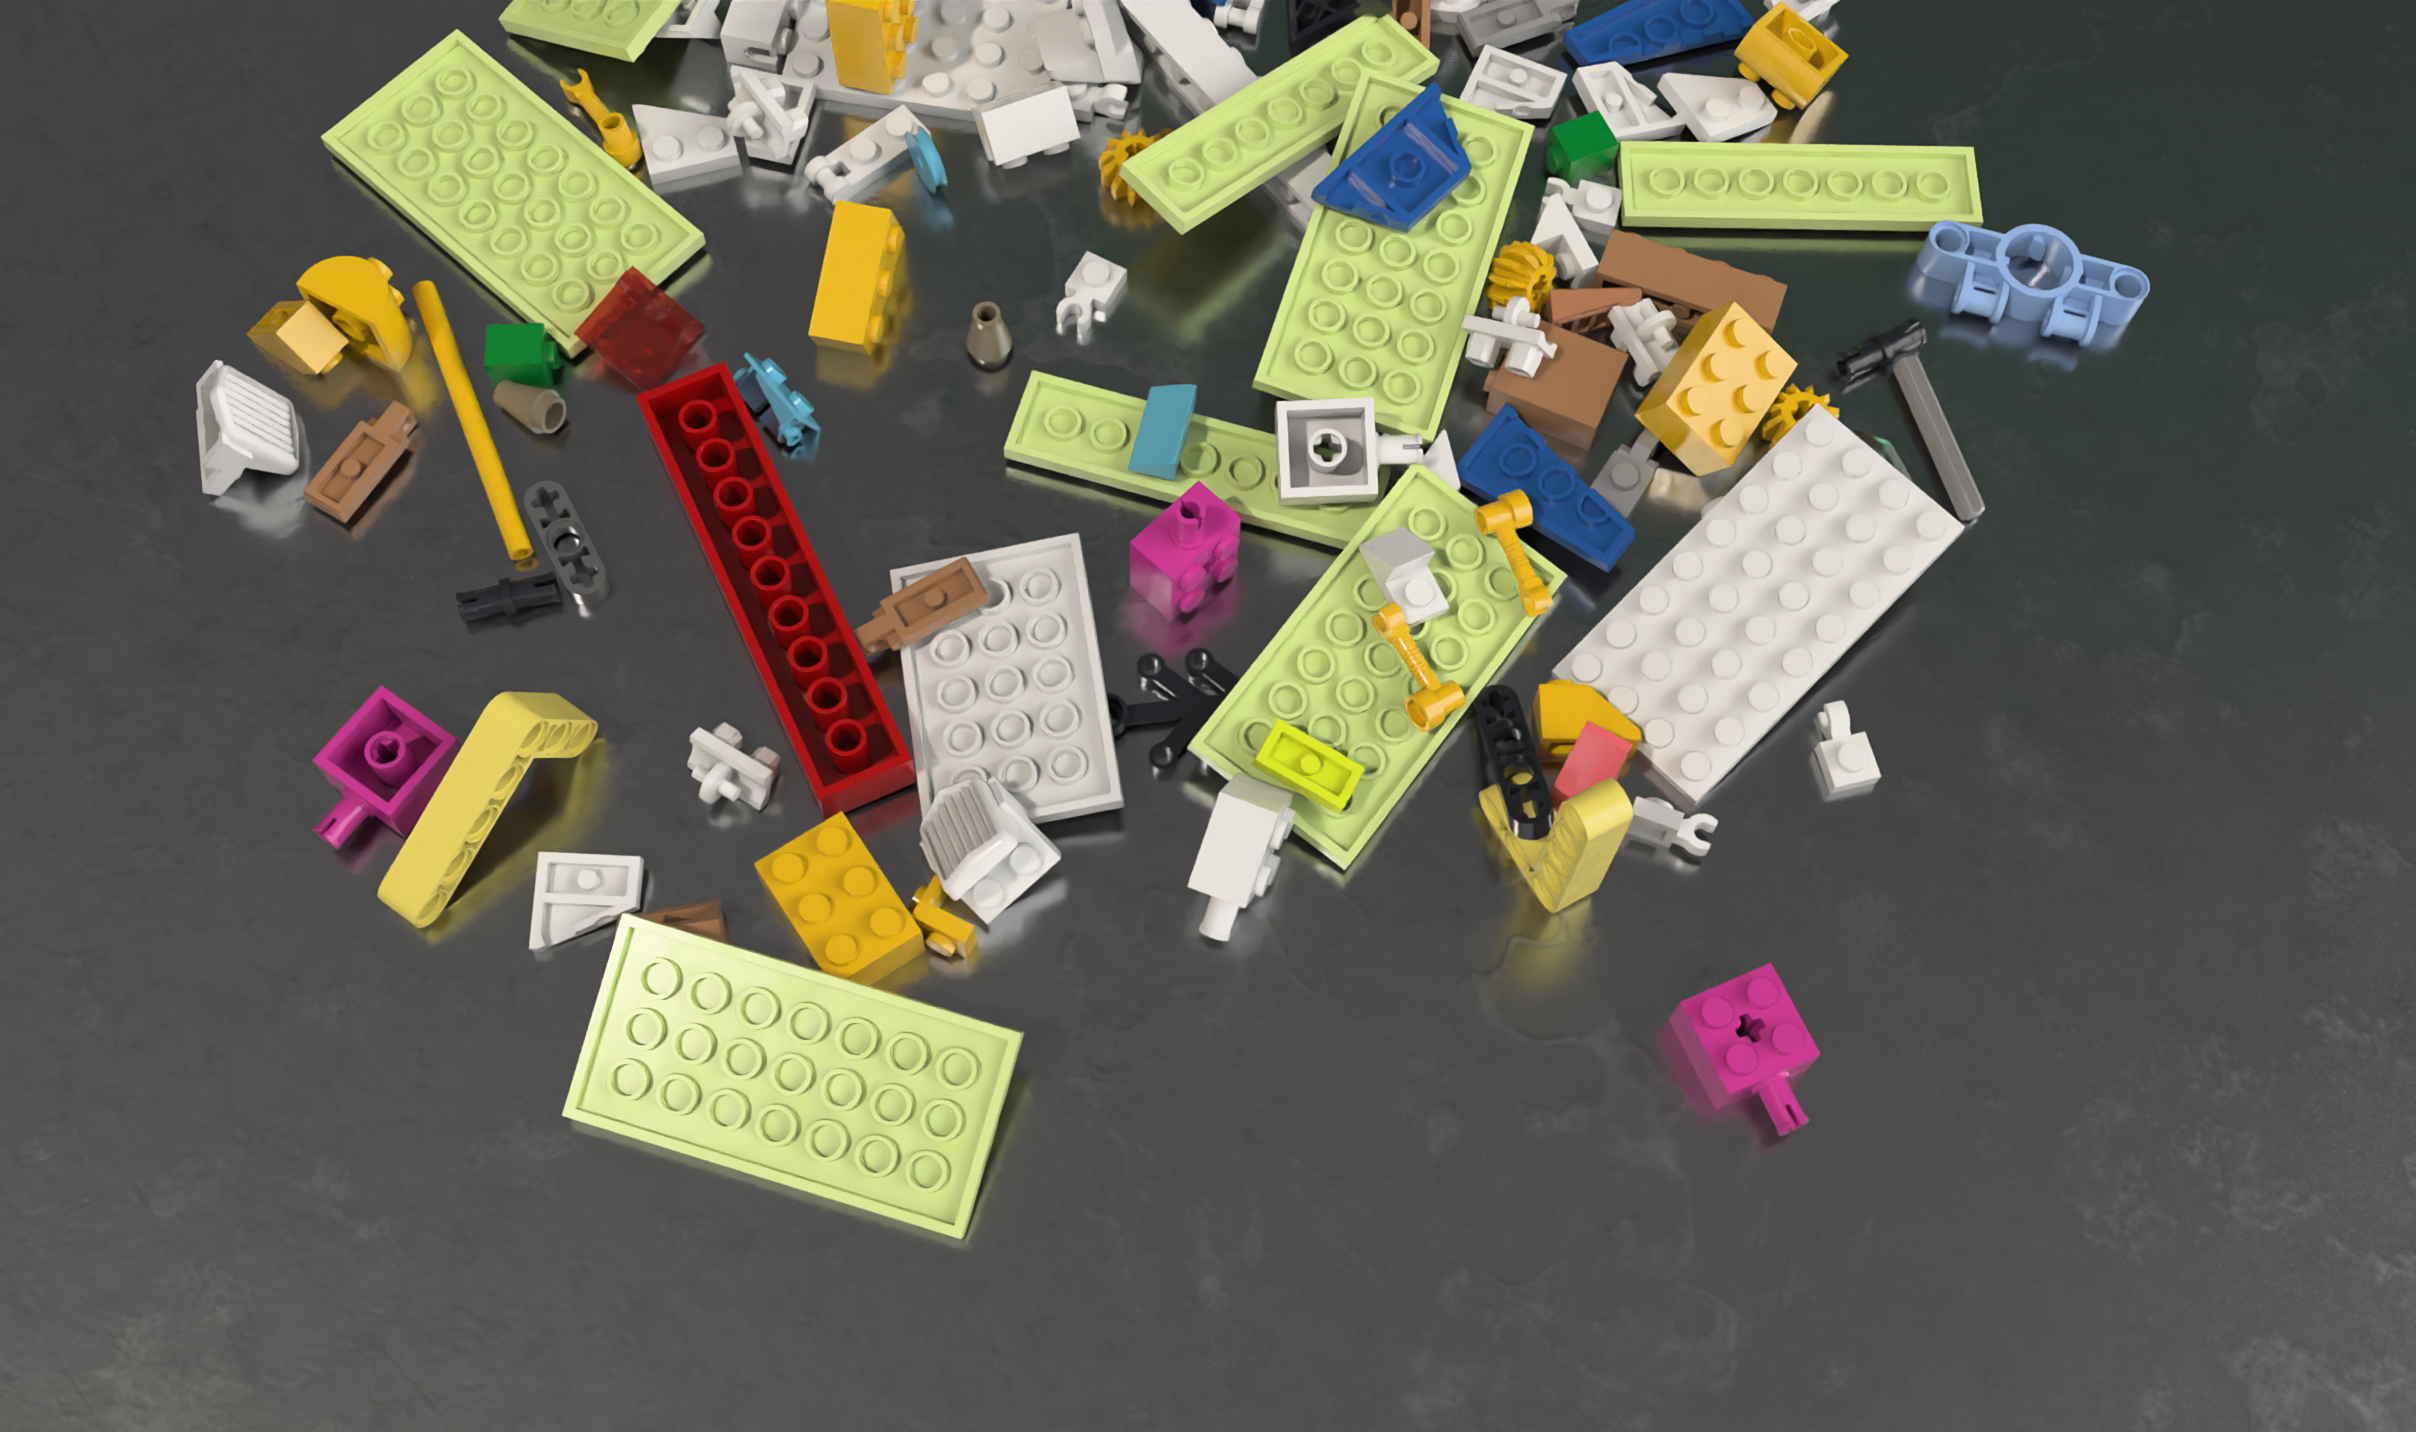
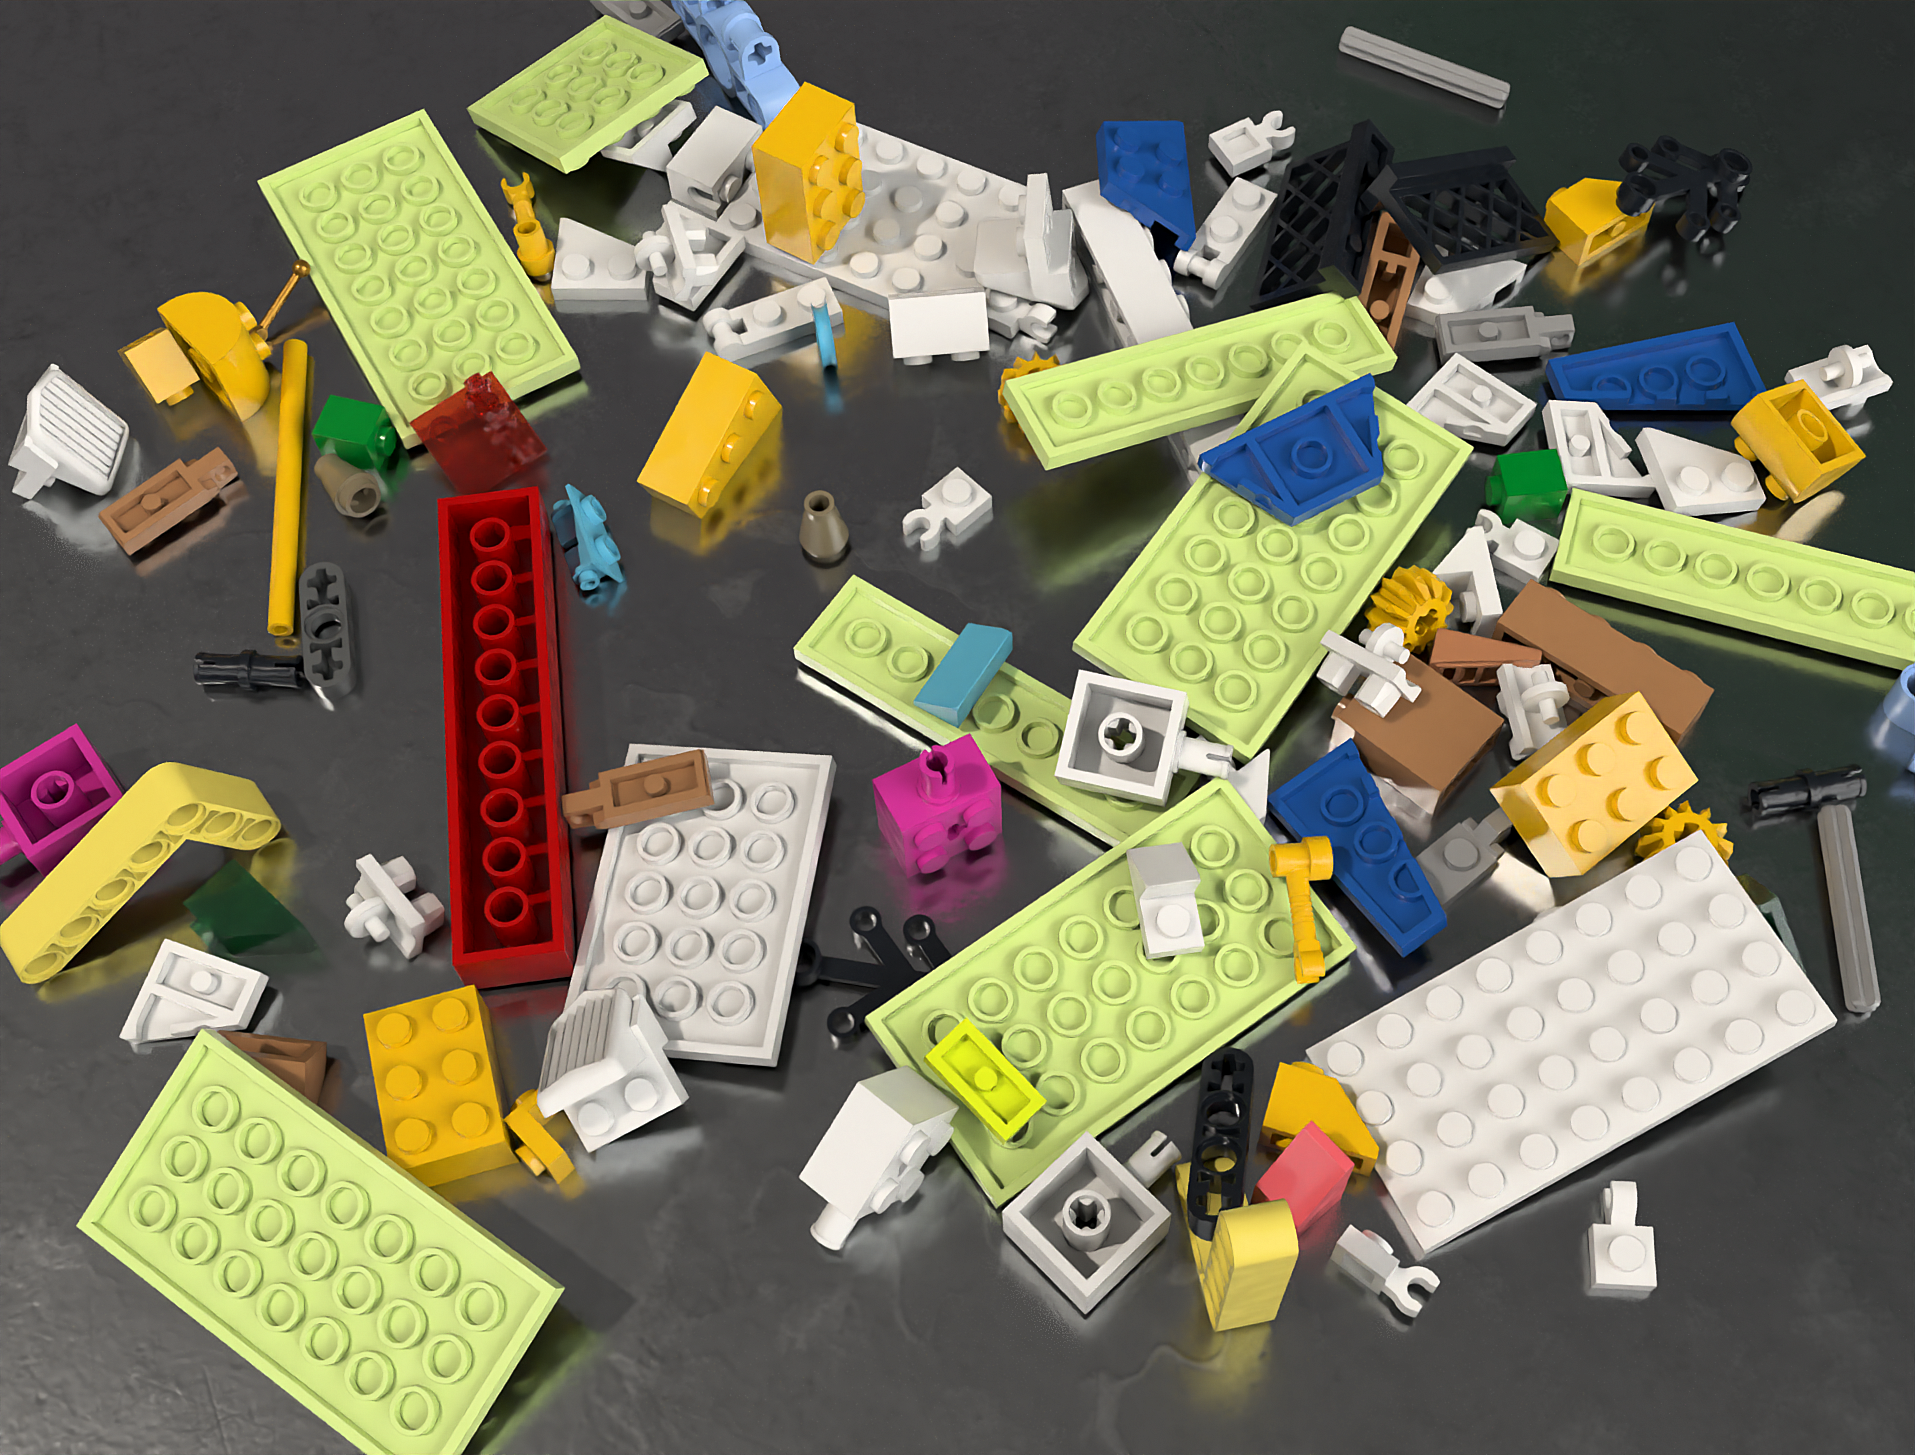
camera: 25 degrees right, 5 degrees down
yellow brick [1371,601,1465,732] -> none
none -> clear green slope [183,858,318,958]
none -> pearl gold hinge [248,259,311,342]
none -> white brick [1002,1130,1182,1315]

